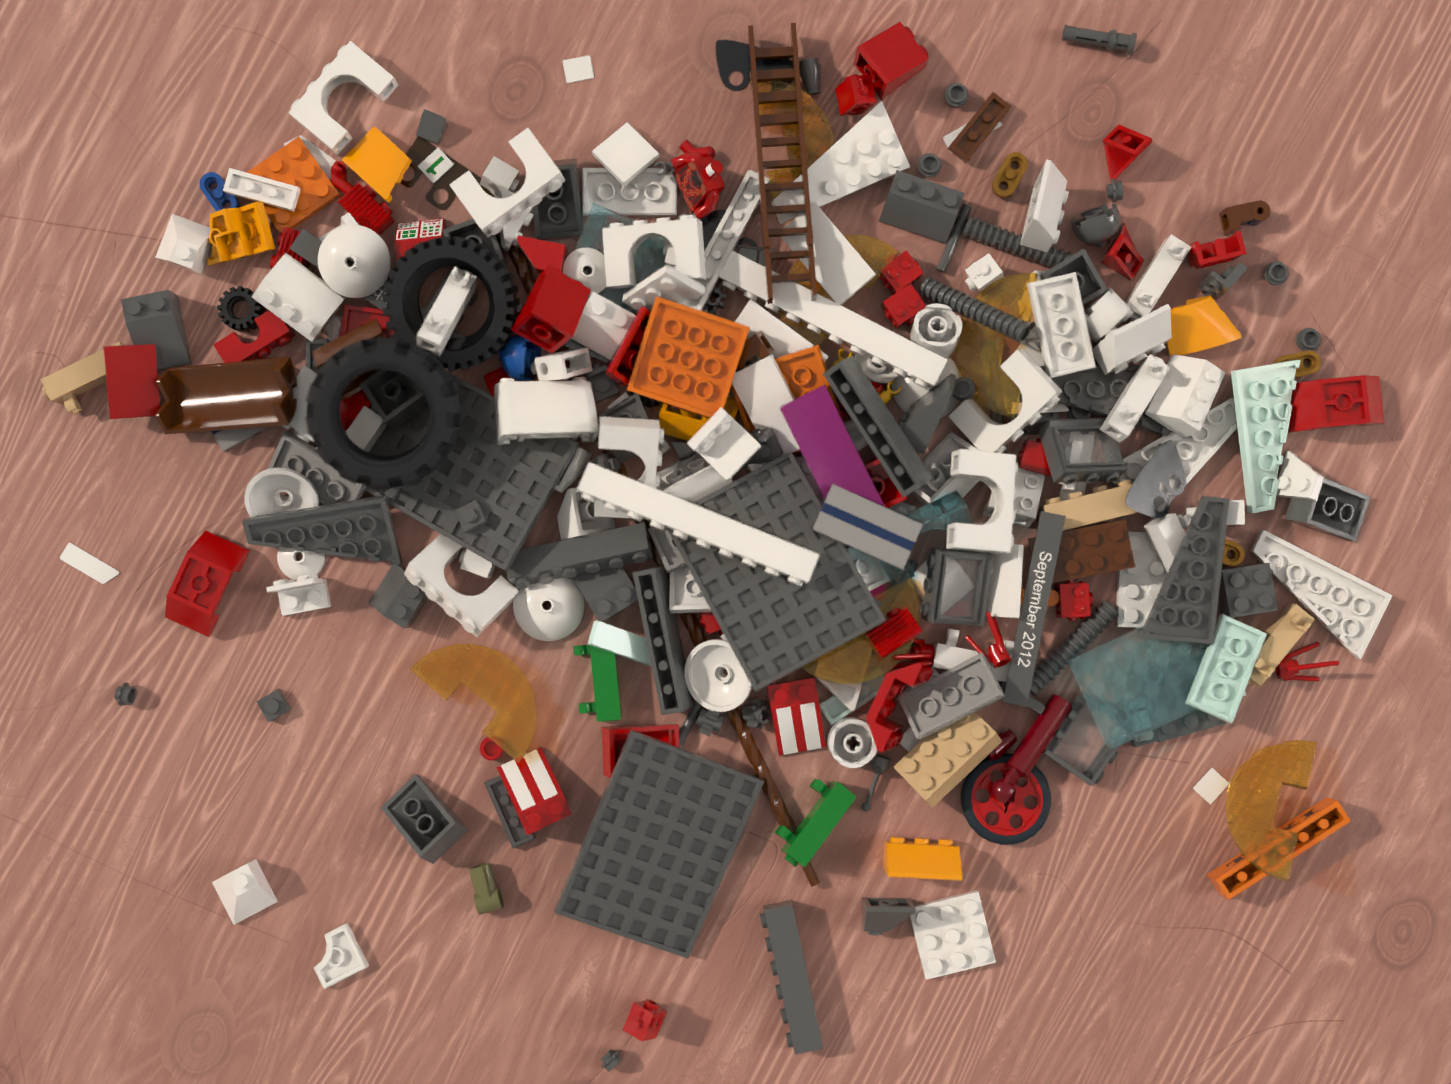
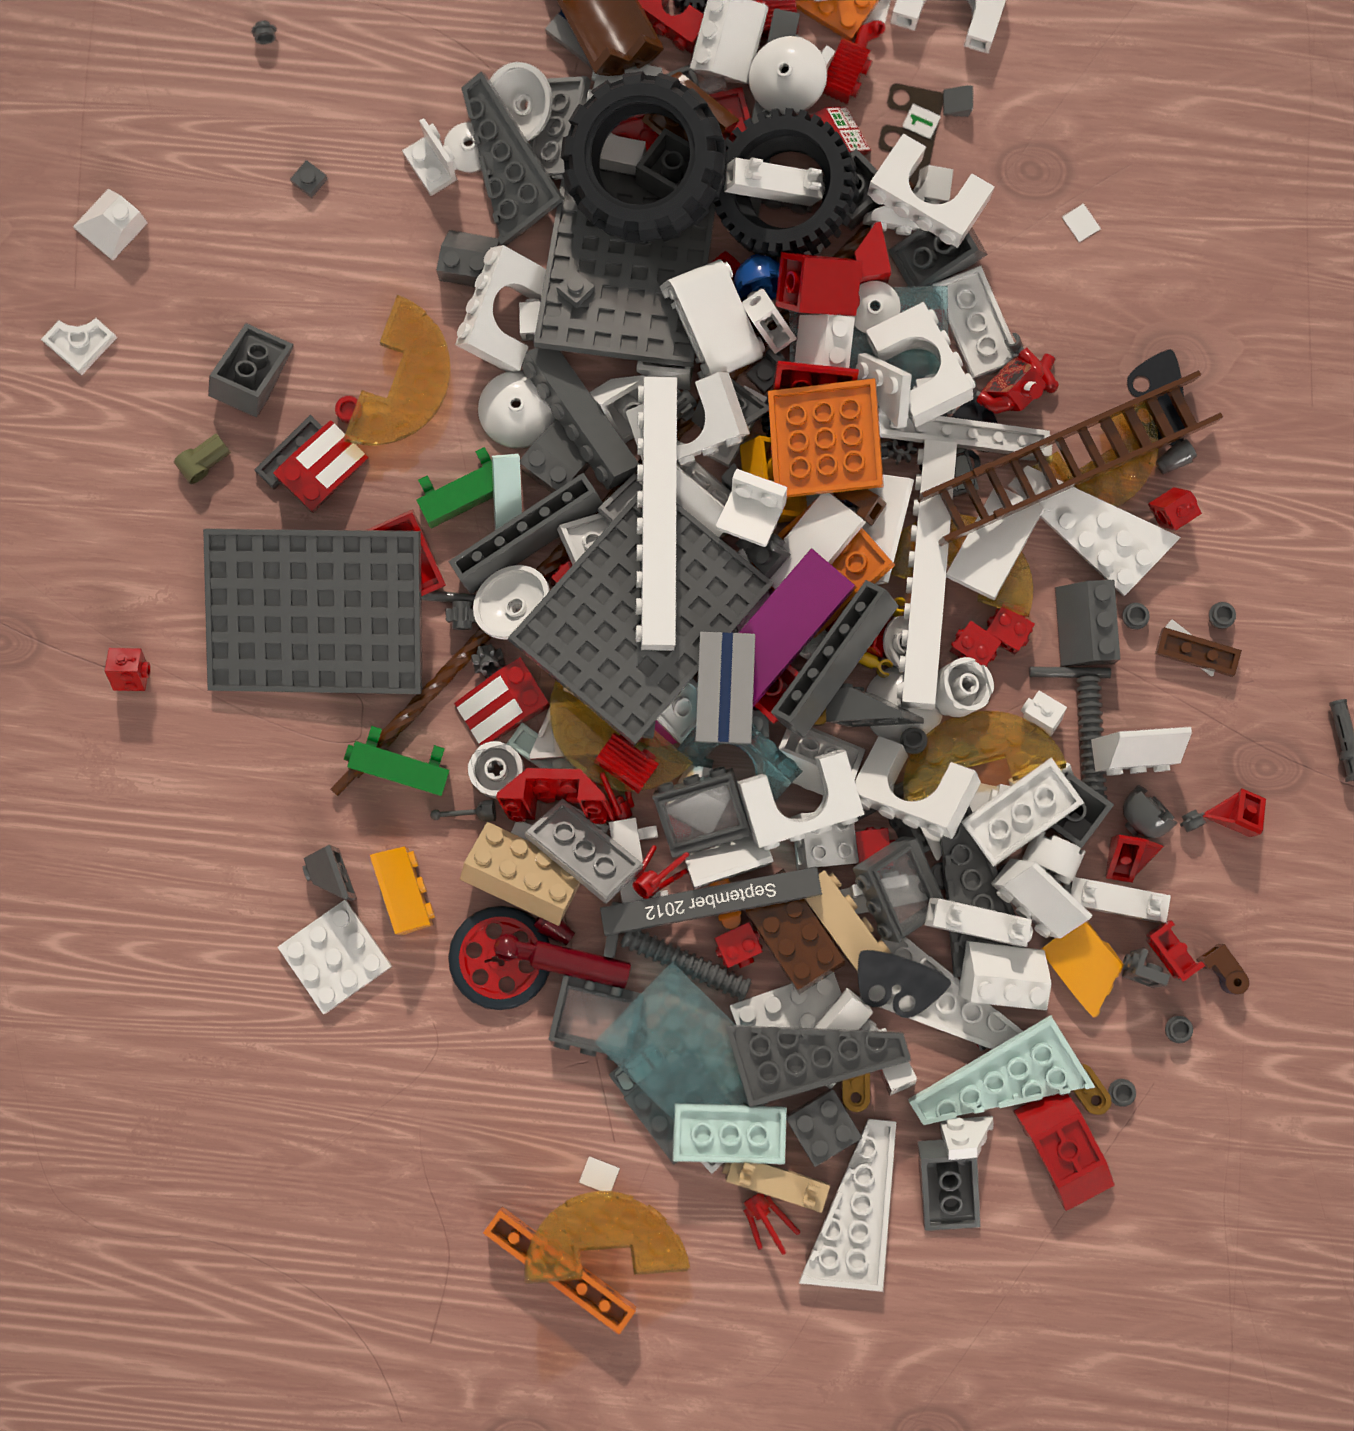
camera: 70 degrees right, 5 degrees down
red slope [165,530,250,637] -> none
light orange slope [342,126,412,203] -> none
white tile [592,122,659,186] -> none
dark grey plate [601,1049,623,1072] -> none
dark grey brick [760,900,823,1055] -> none
red slope [853,22,929,100] -> none
dark grey piece [920,277,1030,343] -> none
pearl gold plate [991,152,1028,198] -> none

